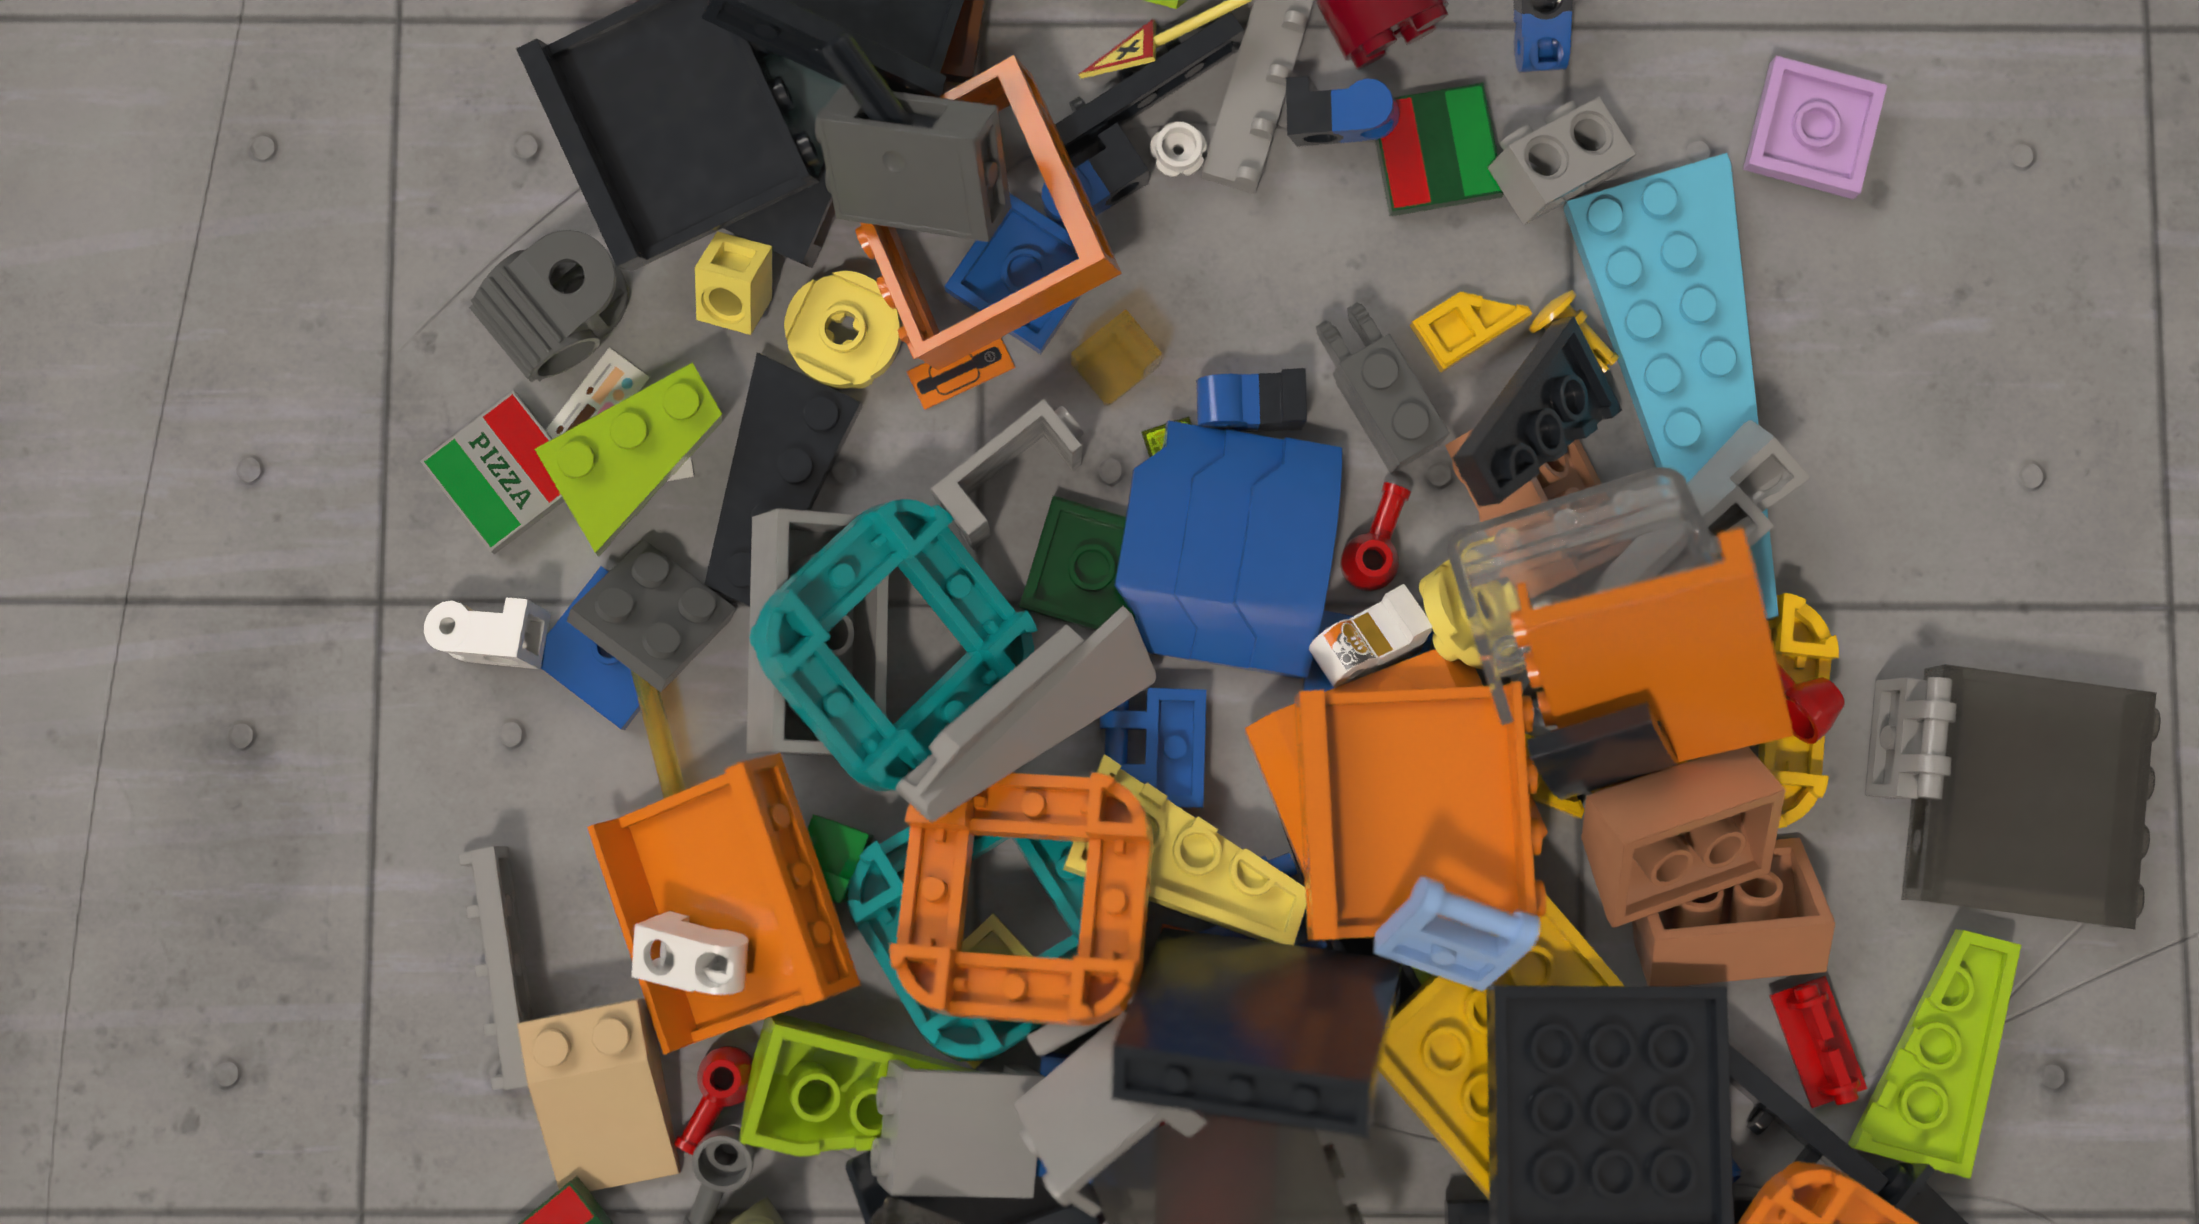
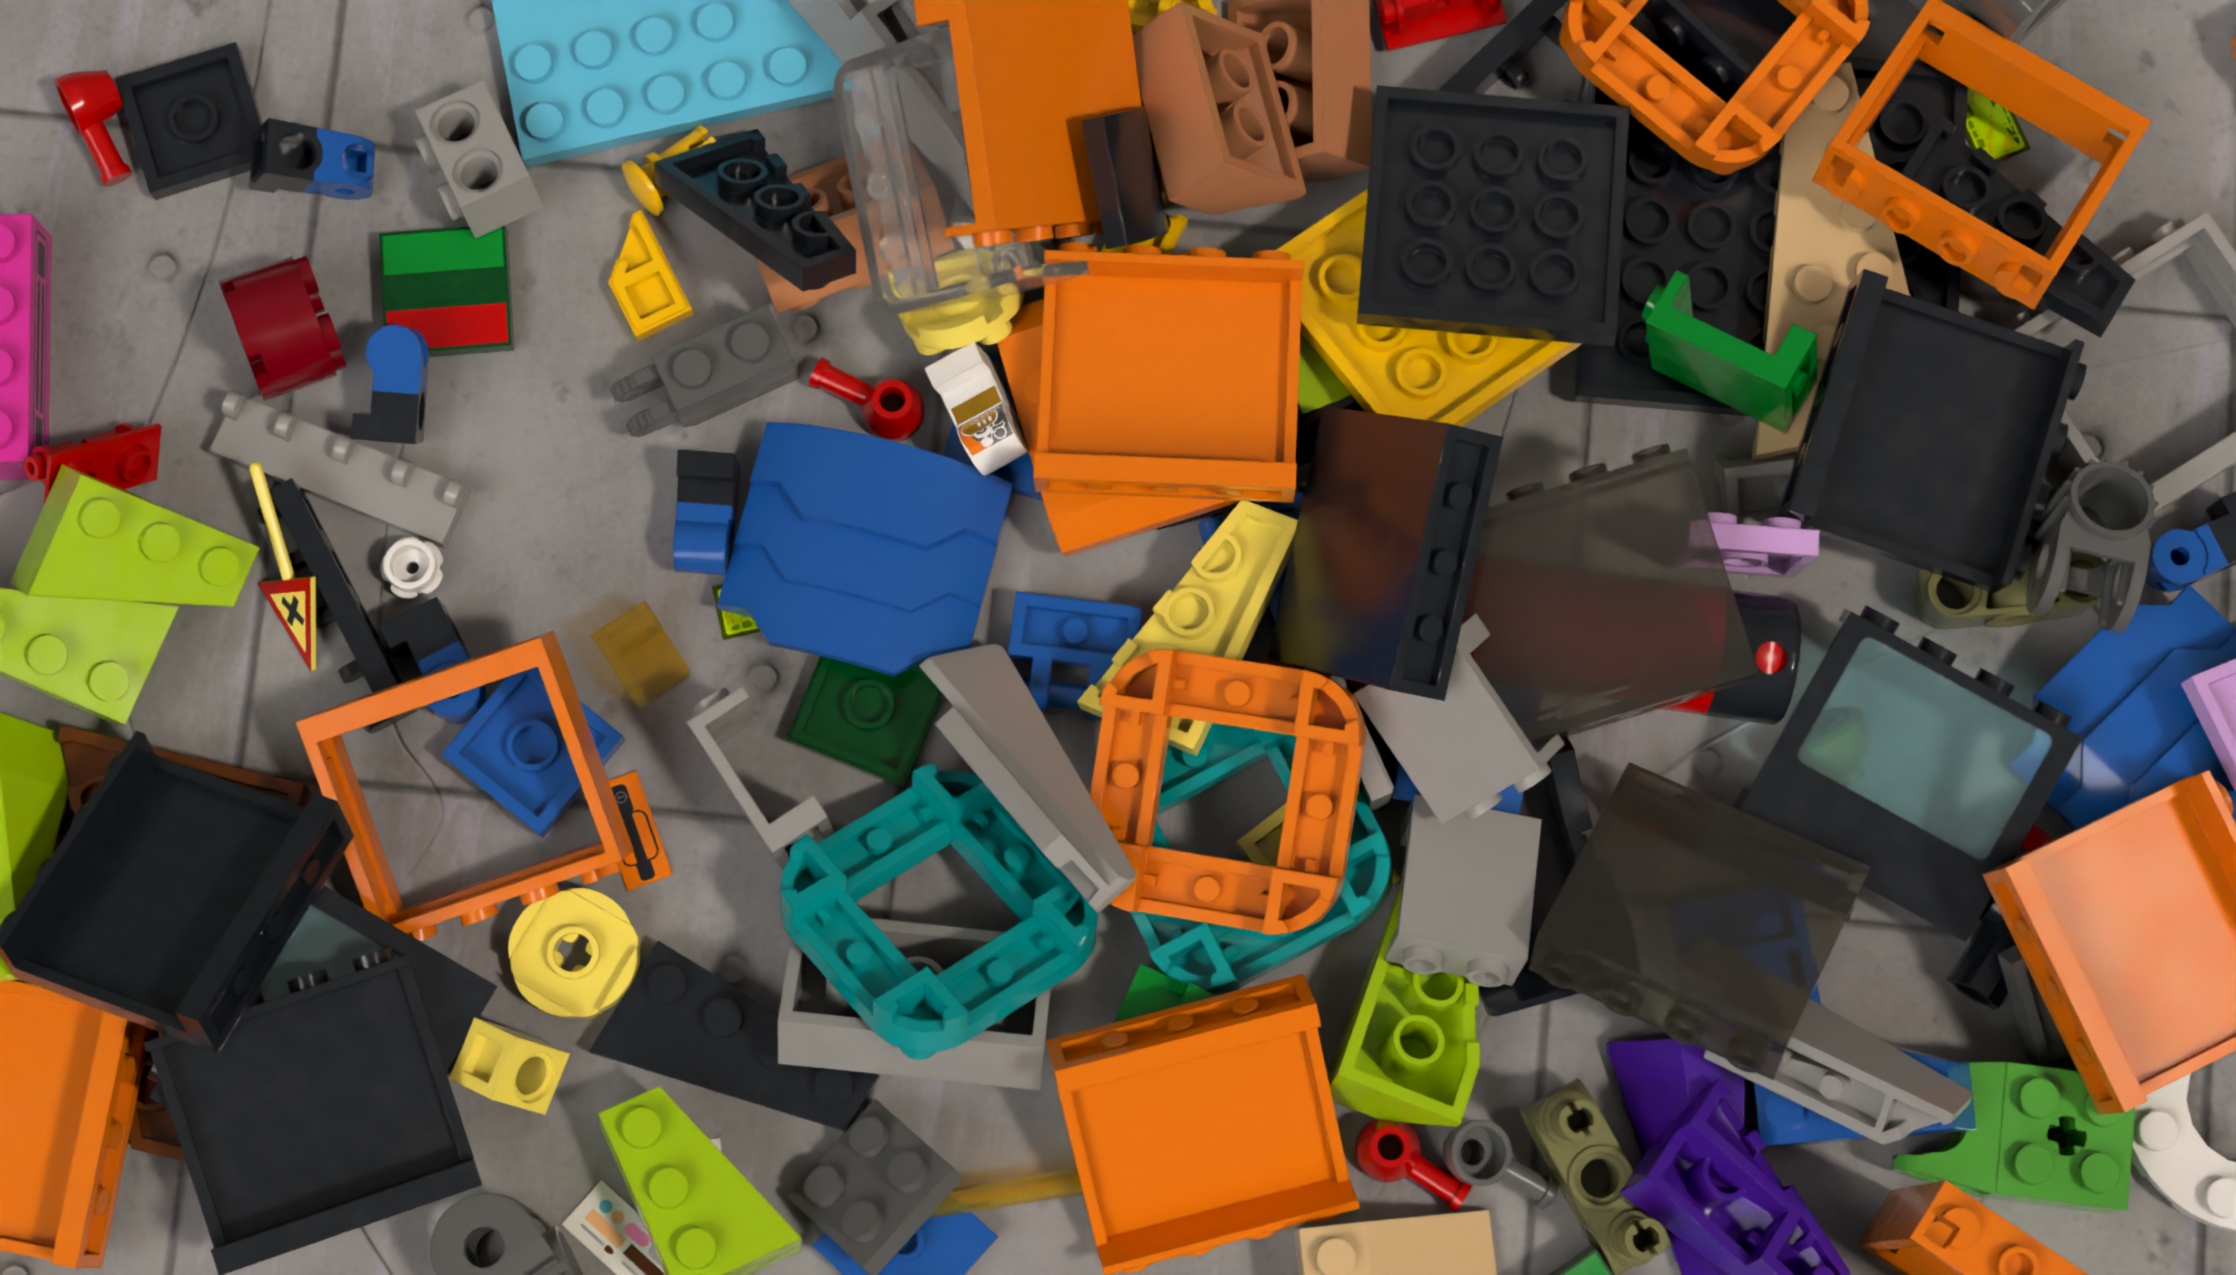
camera: 85 degrees left, 5 degrees down
white leg [632,911,748,995] -> none
dark grey piece [815,32,1011,242] -> none
light blue plate [1374,877,1540,991] -> none

